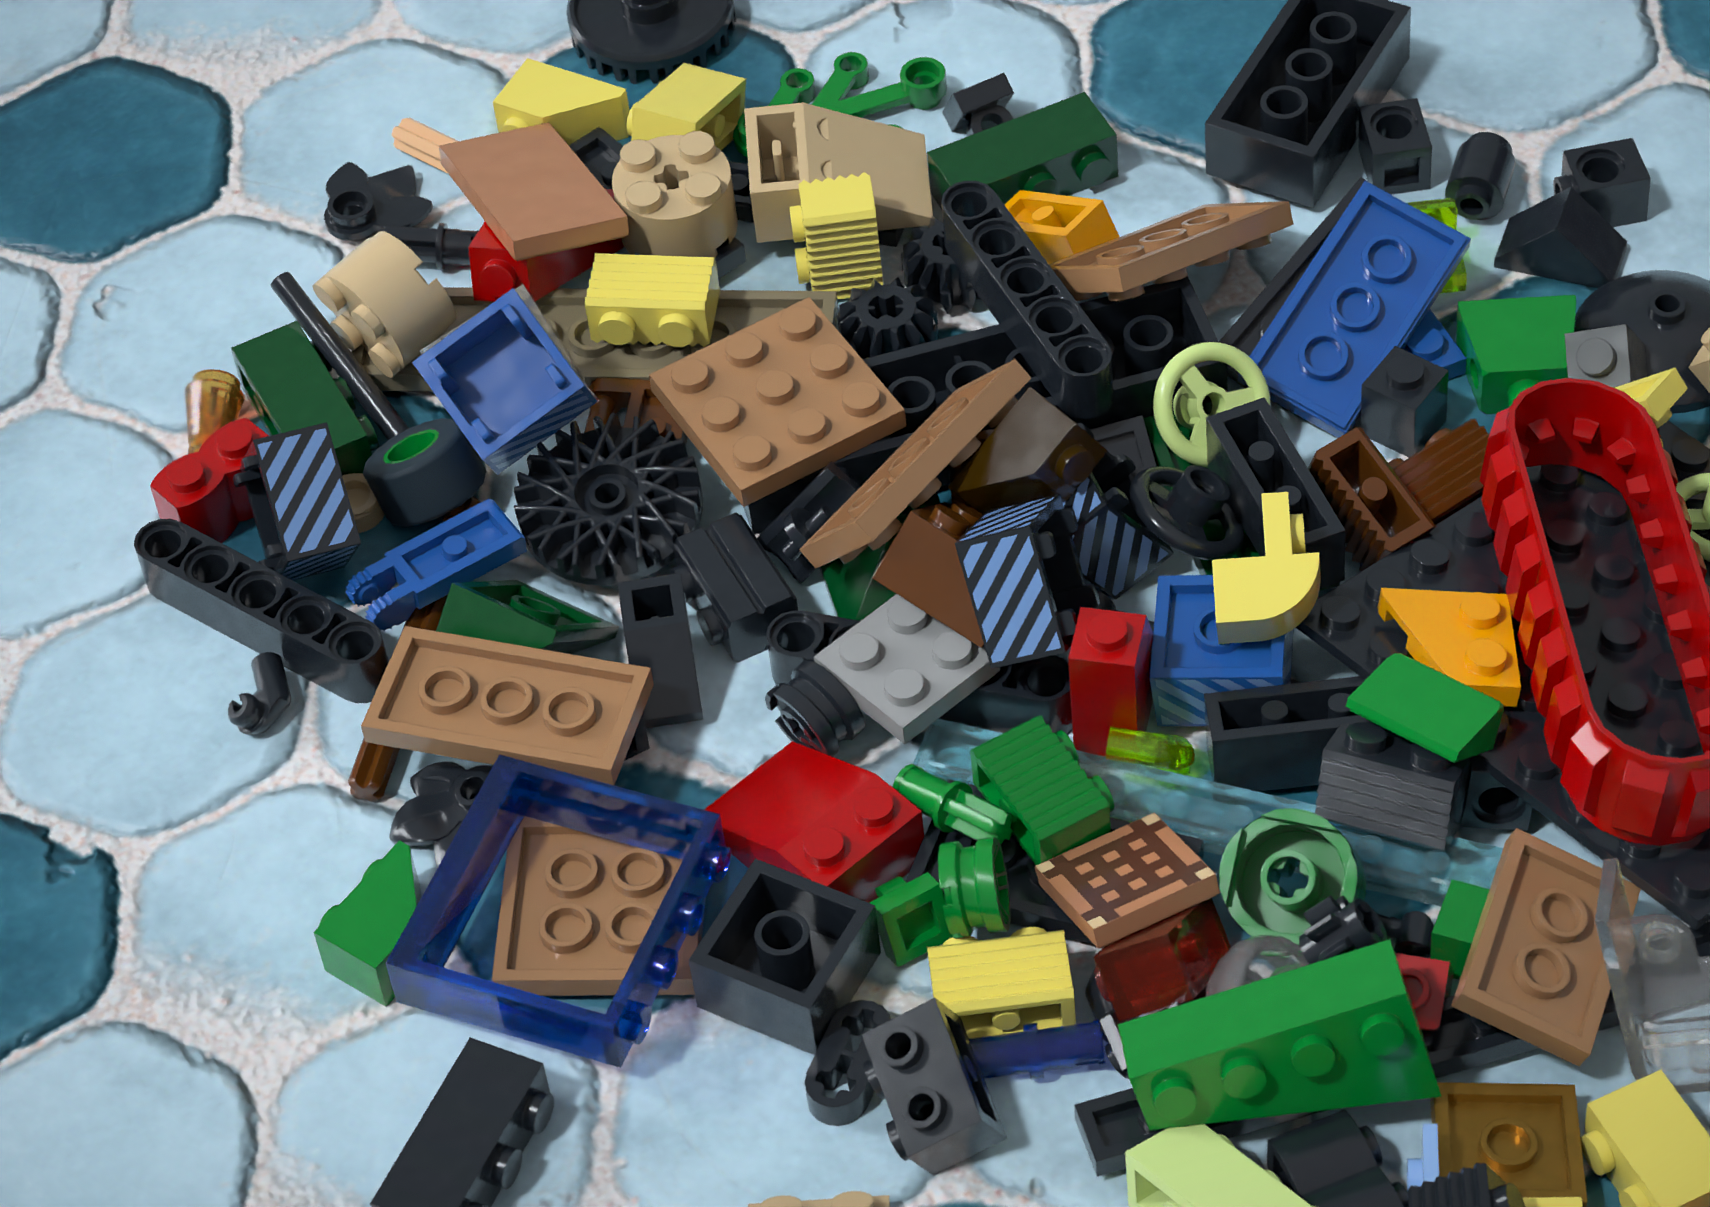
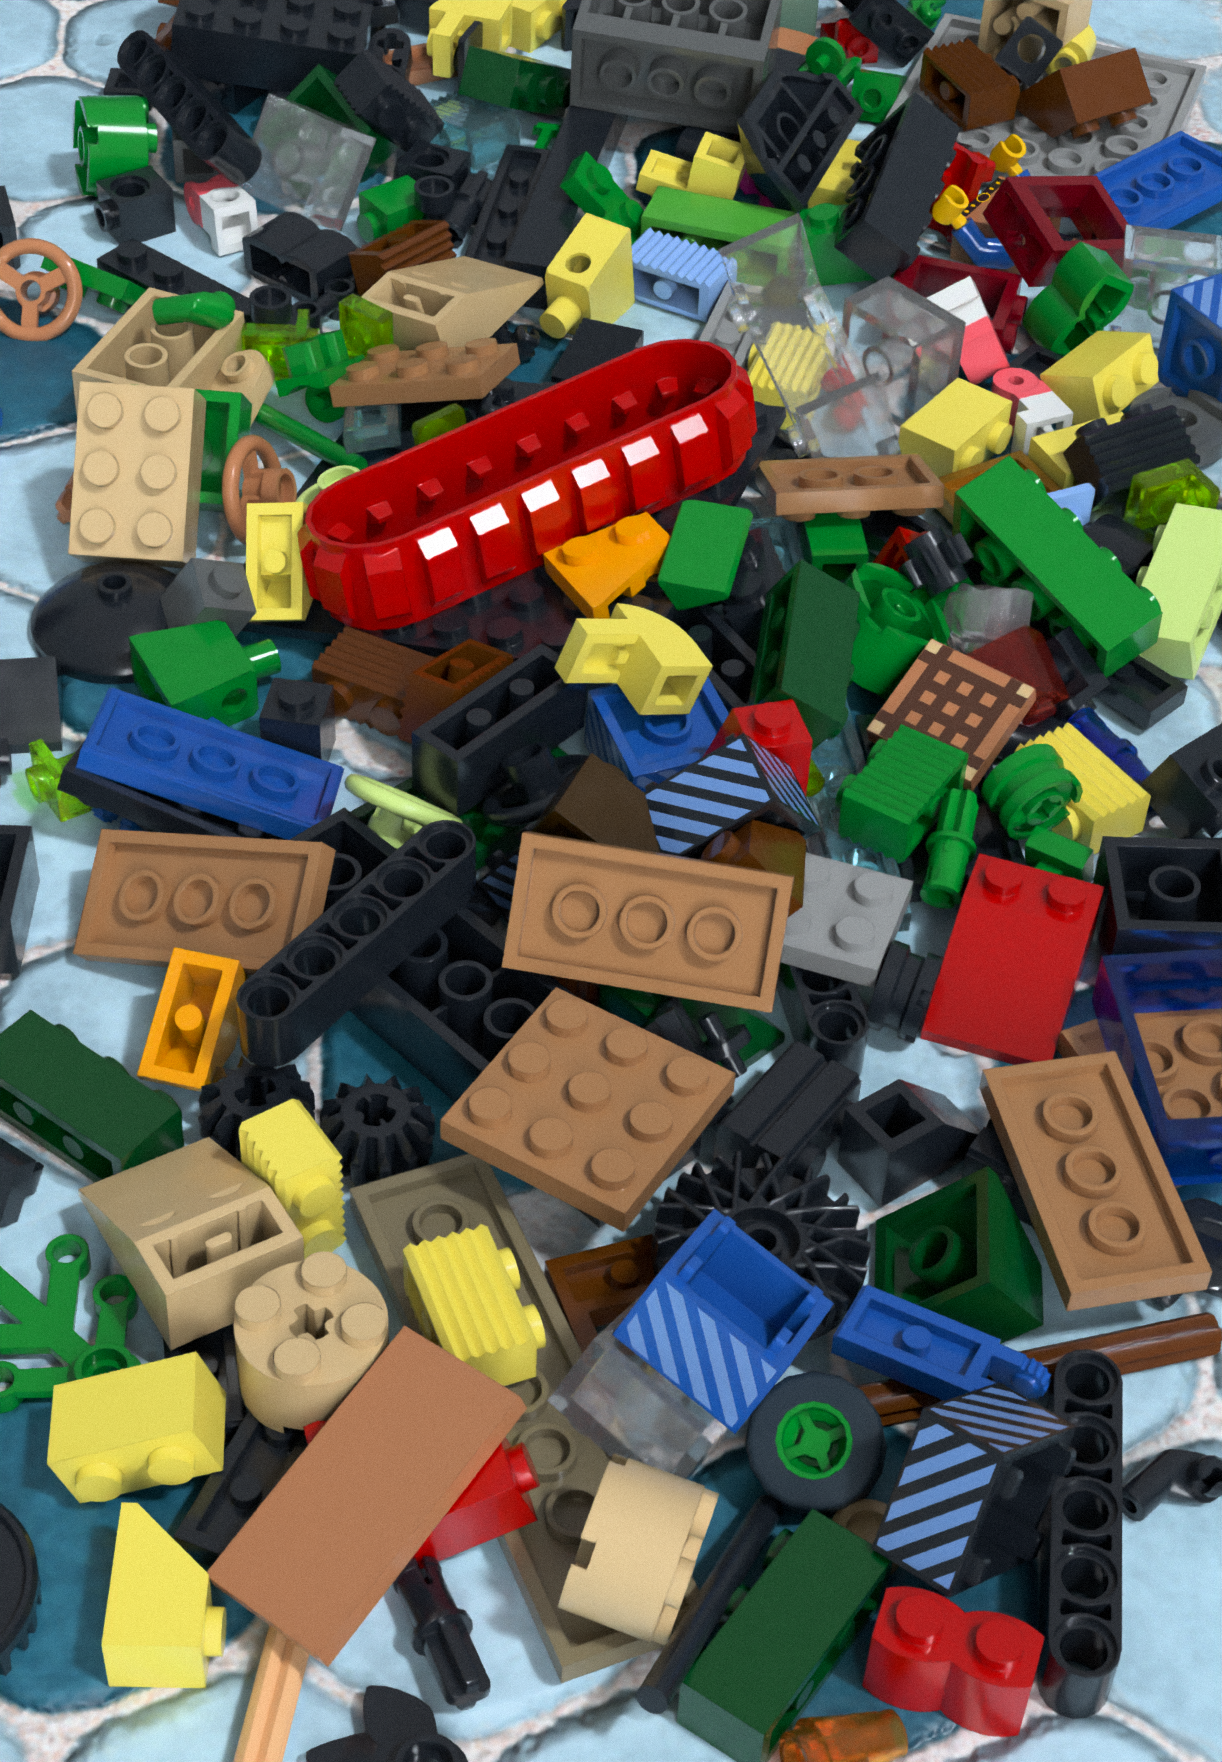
camera: 125 degrees left, 5 degrees down
none -> dark green brick [748,559,860,752]

